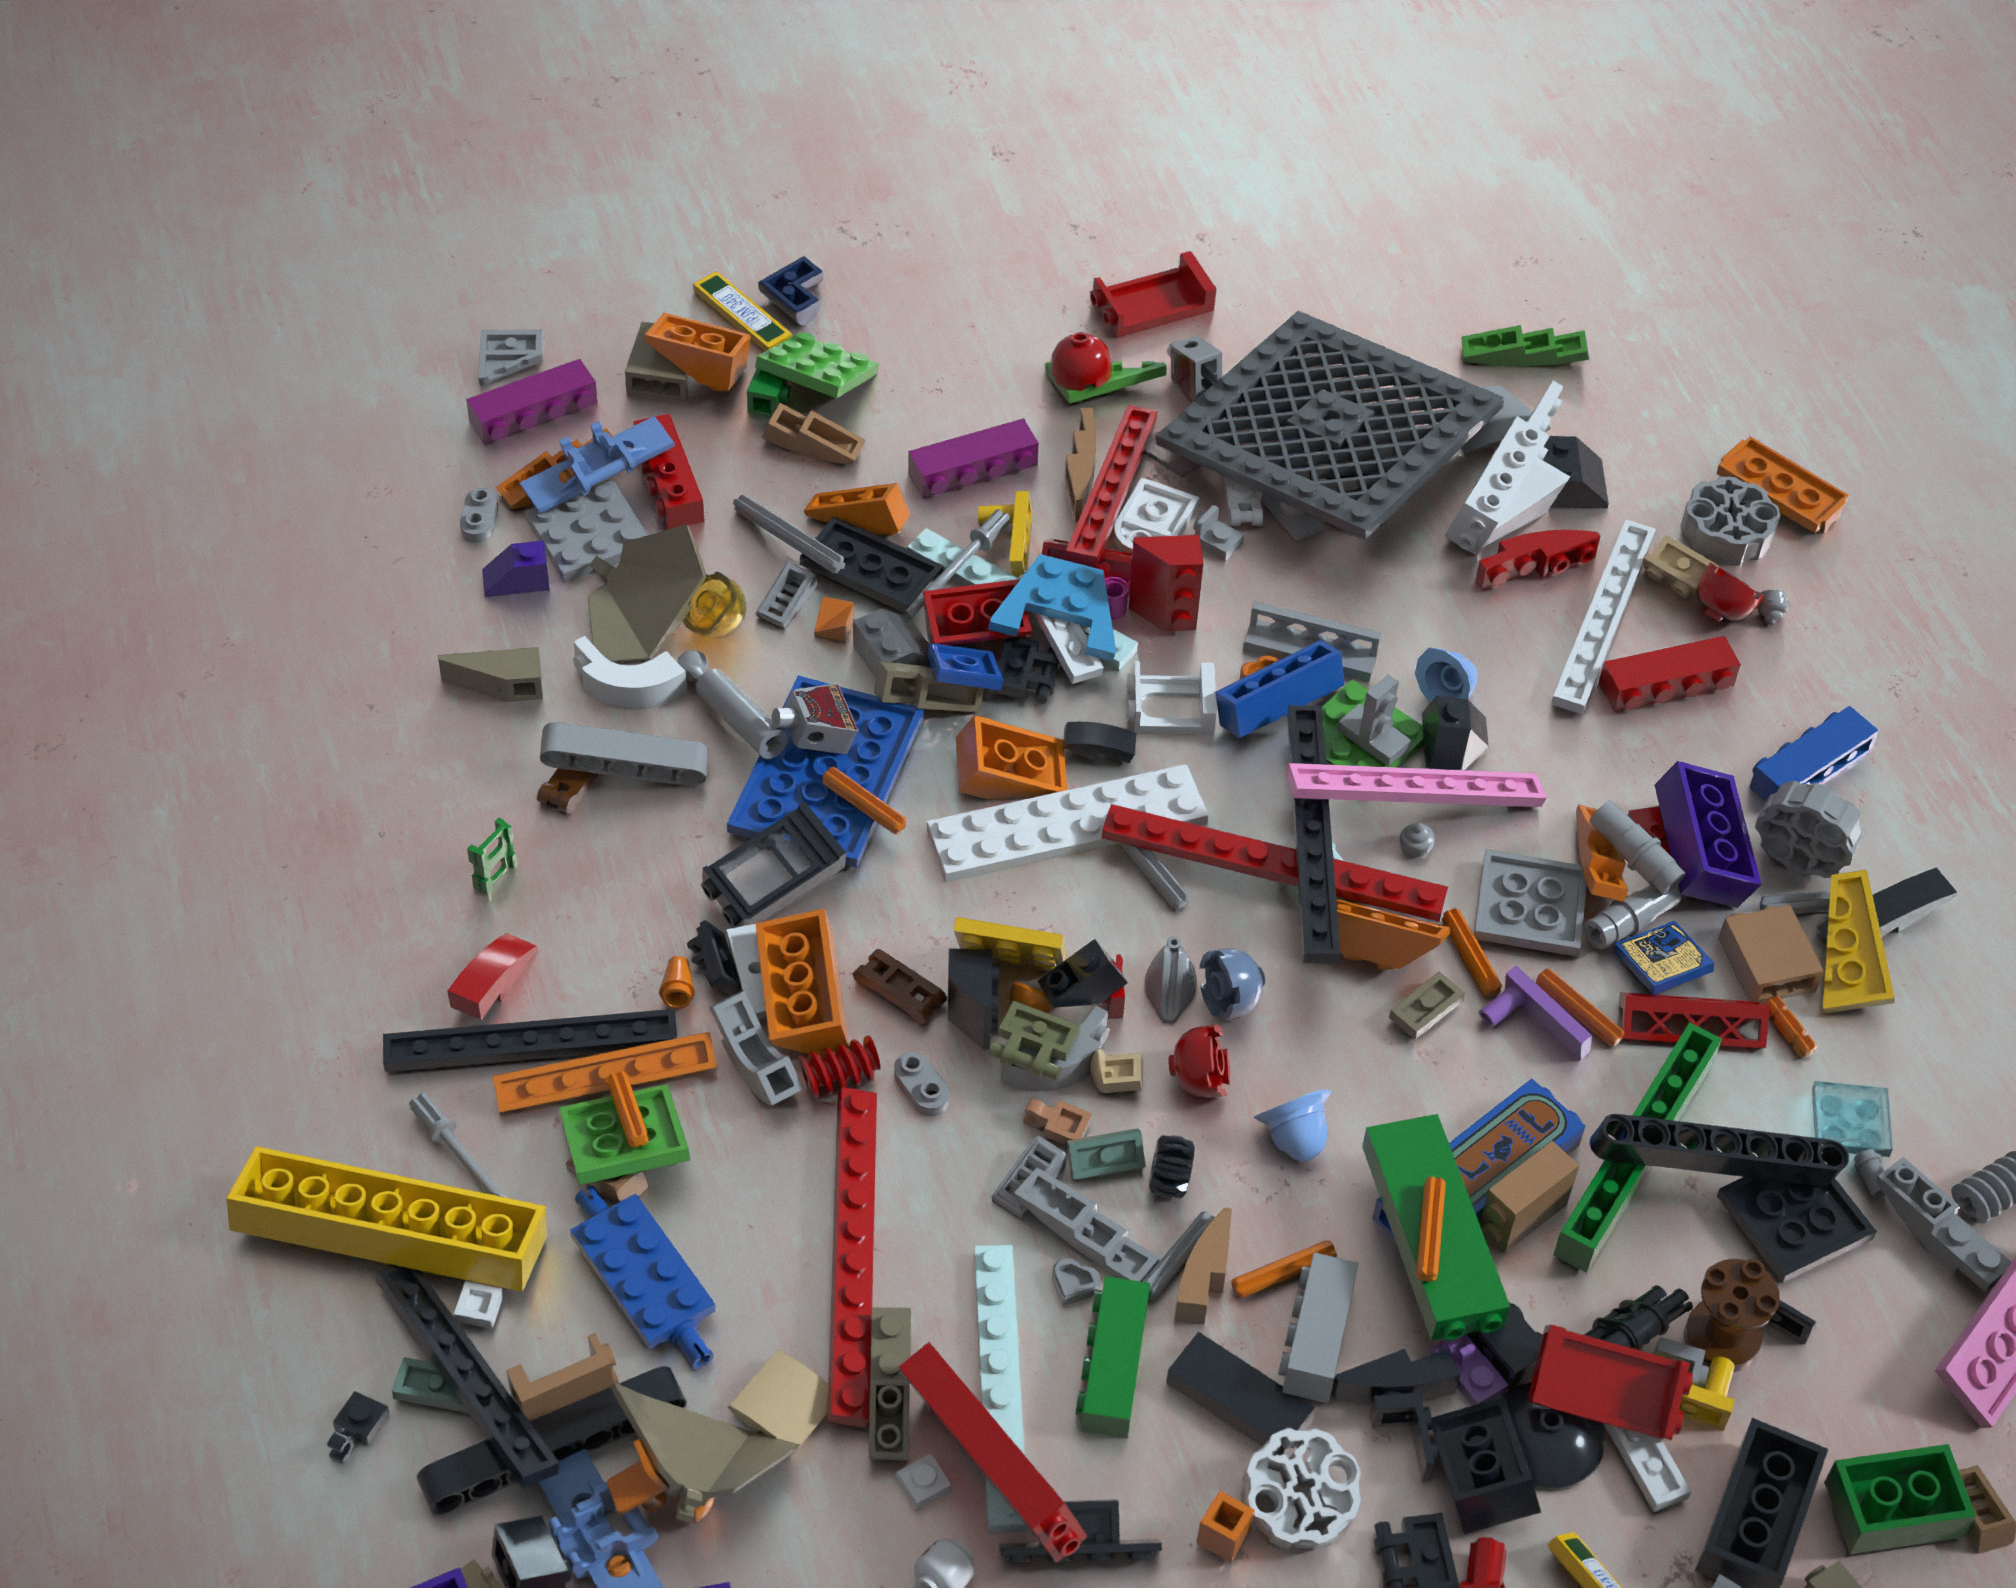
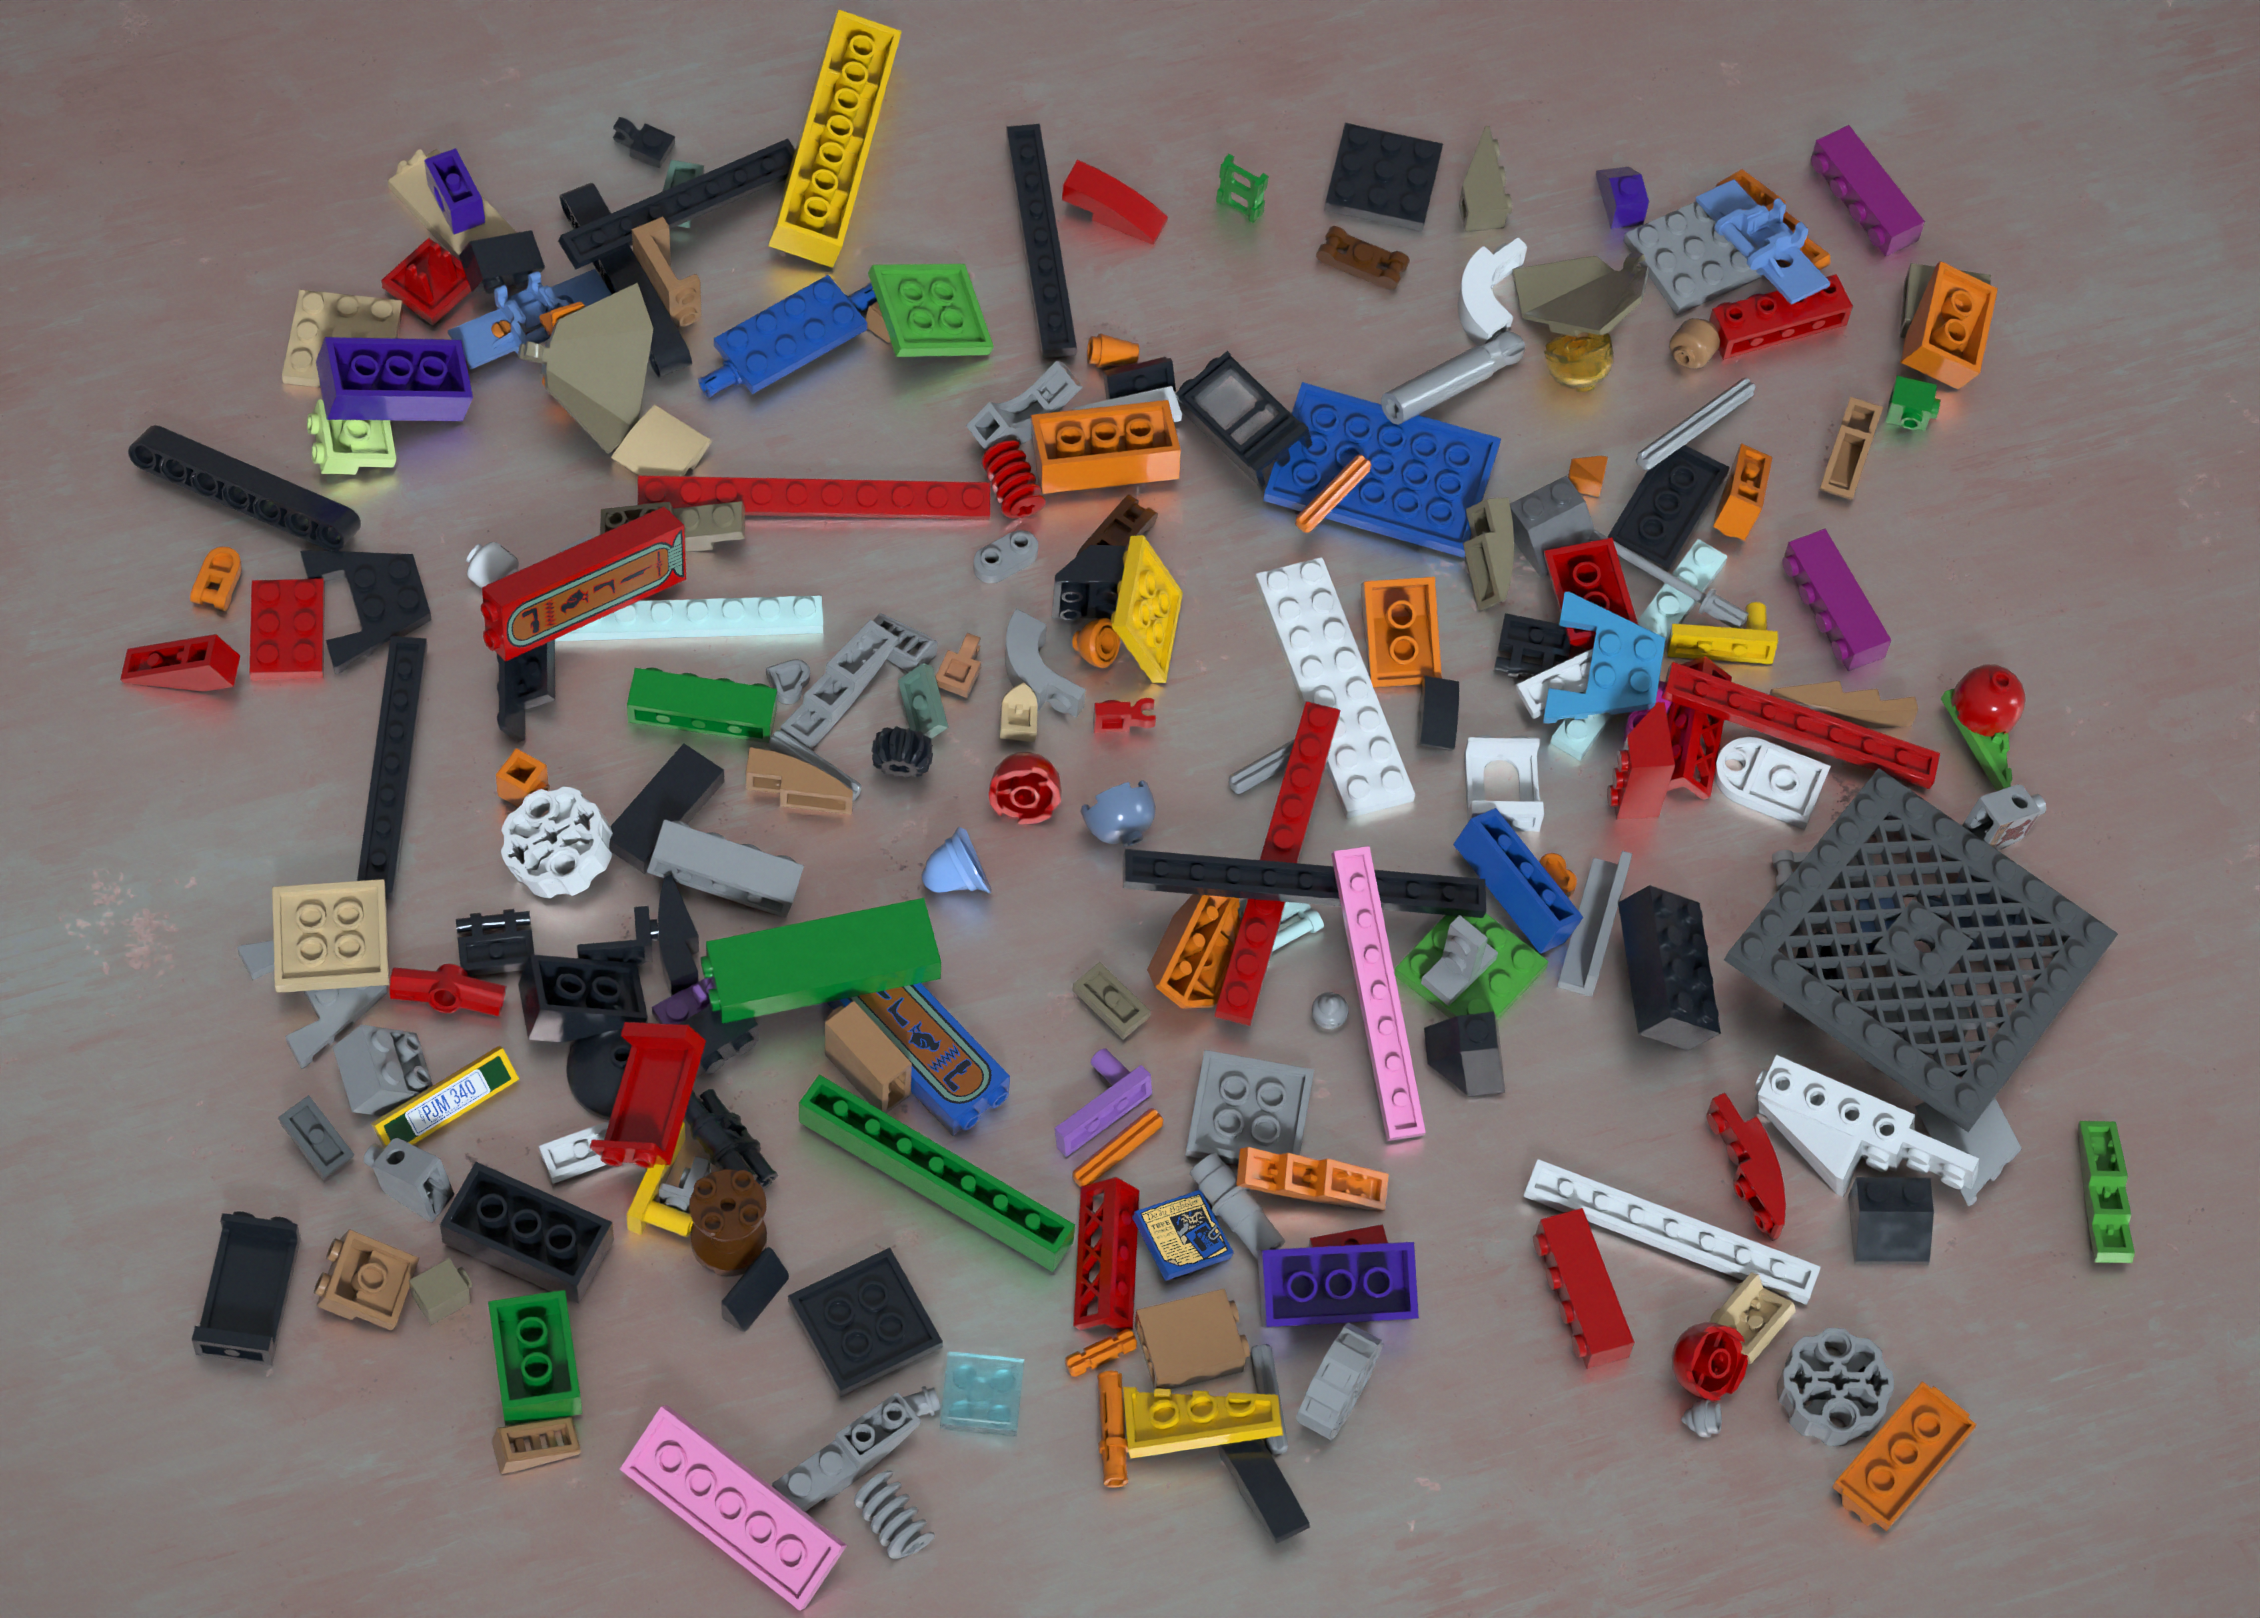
camera: 85 degrees right, 10 degrees up
light grey piece [409,1092,504,1197] -> none
white plate [454,1281,504,1329] -> none
light grey plate [460,488,498,543] -> none
light grey wing [478,330,543,385] -> none
orange plate [492,1032,717,1112] -> none
light grey beam [540,722,708,786] -> none
orange axle [608,1071,649,1148] -> none
tile [693,271,792,352] -> none
bright green plate [755,333,879,398] -> none
light grey slope [755,562,818,628] -> none
dark blue brick [758,256,823,325] -> none
torso [771,684,859,754] -> none
blue tile [927,643,1003,690] -> none
olive plate [988,1001,1080,1080] -> none
black slope [1037,939,1128,1008] -> none
red panel [1090,251,1217,338] -> none
light grey hat [1145,937,1197,1024] -> none
light grey bracket [1193,505,1244,561] -> none
orange axle [1231,1240,1337,1298] -> none
light blue piece [1415,647,1478,703] -> none
orange axle [1416,1177,1446,1282] -> none
orange axle [1442,908,1502,998] -> none
light grey piece [1589,800,1686,895] -> none
black beam [1589,1114,1849,1186] -> none
blue brick [1749,706,1879,802] -> none
none -> orange pin [1097,1371,1128,1488]
none -> black plate [1324,123,1443,231]
none -> black brick [1618,885,1721,1050]
none -> medium nougat head [1669,318,1720,369]

